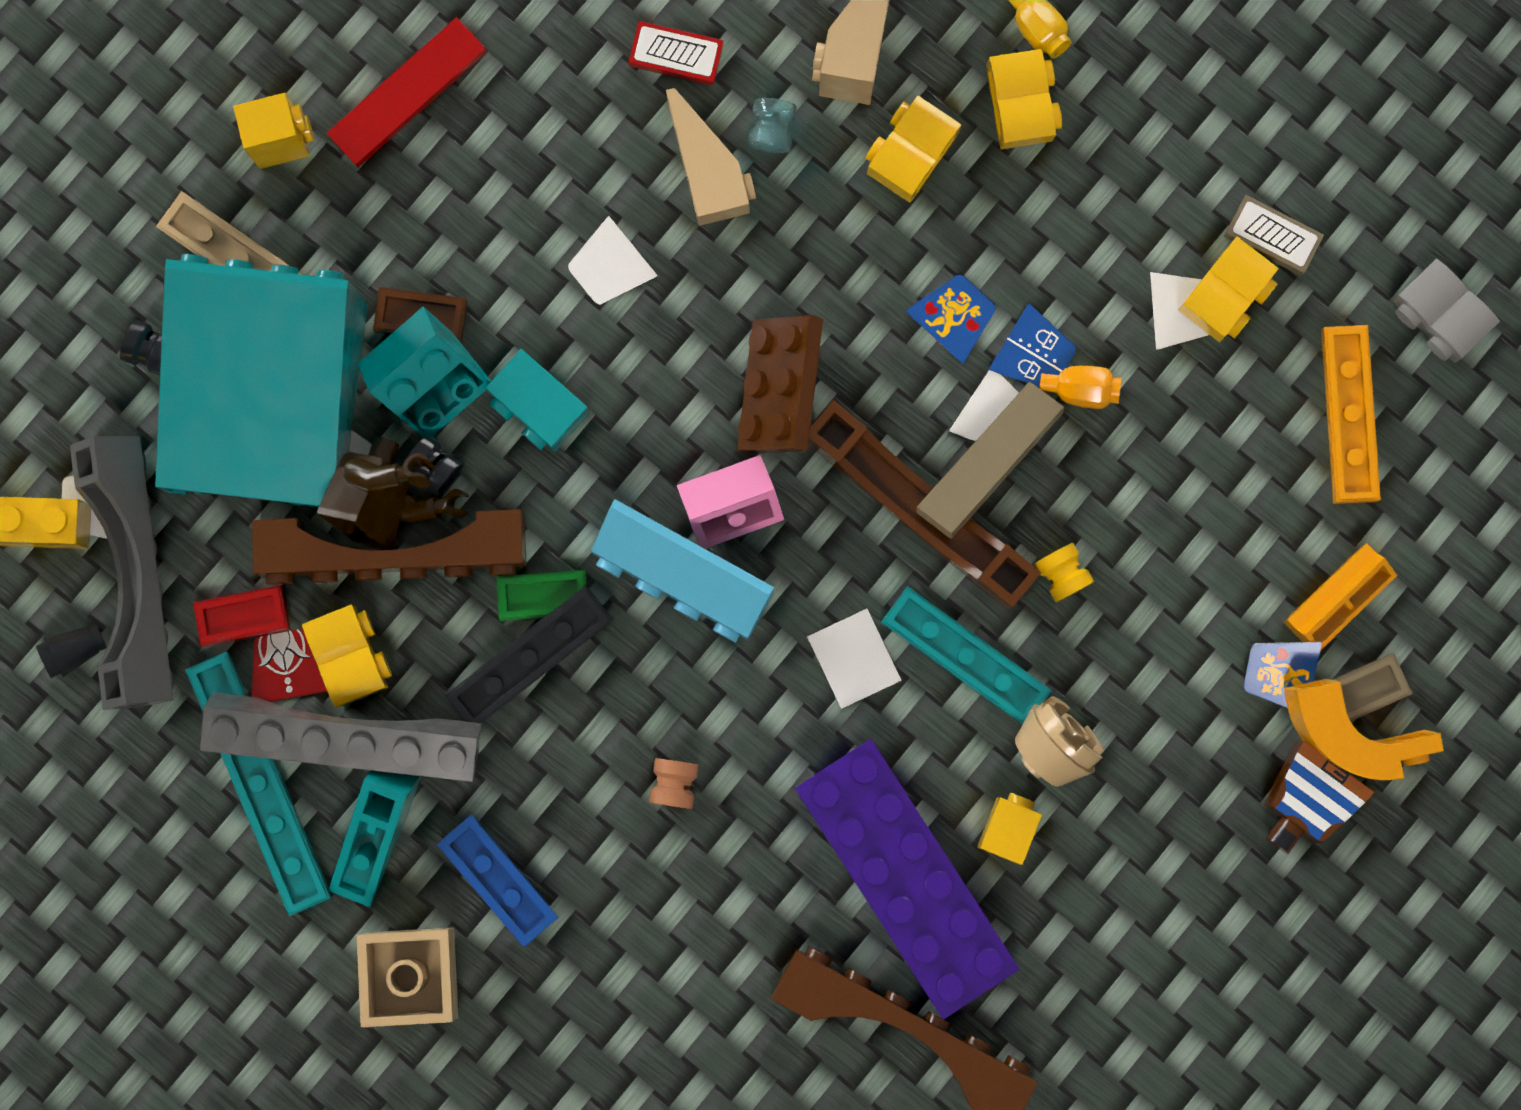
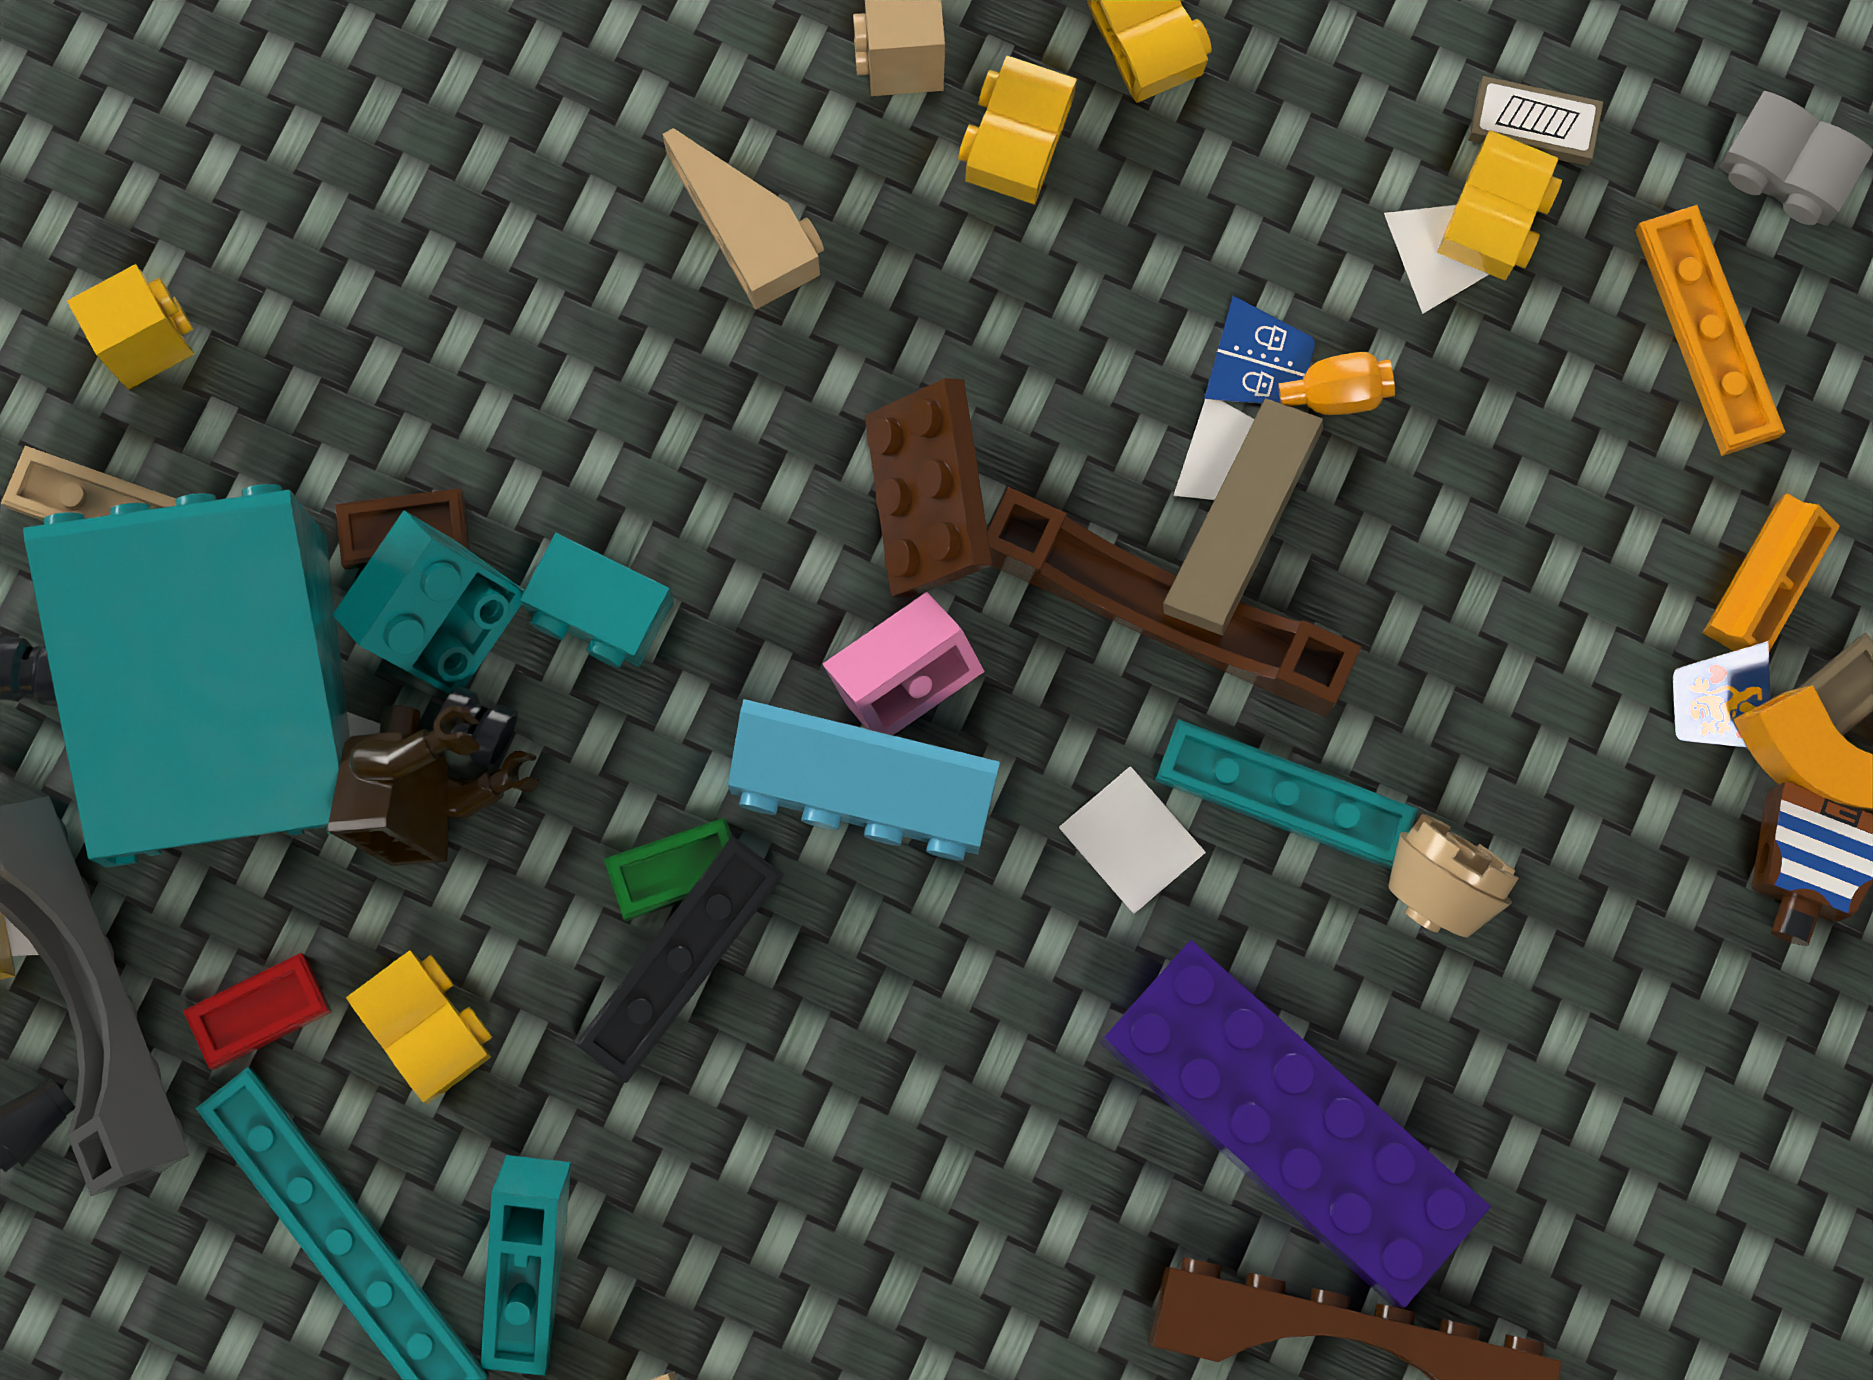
camera: 20 degrees left, 5 degrees down
dark grey arch [200,692,482,782] -> none
reddish brown arch [252,509,527,585] -> none
red sticker [252,629,327,702] -> none
red tile [326,17,487,168] -> none
blue plate [437,815,559,947] -> none
white sticker [568,216,658,304] -> none
tile [628,21,724,86] -> none
nougat wheel [649,758,699,809] -> none
clear light blue wheel [748,98,797,153] -> none
blue sticker [905,275,996,364] -> none
yellow brick [977,793,1042,865] -> none
yellow wheel [1034,543,1095,603] -> none

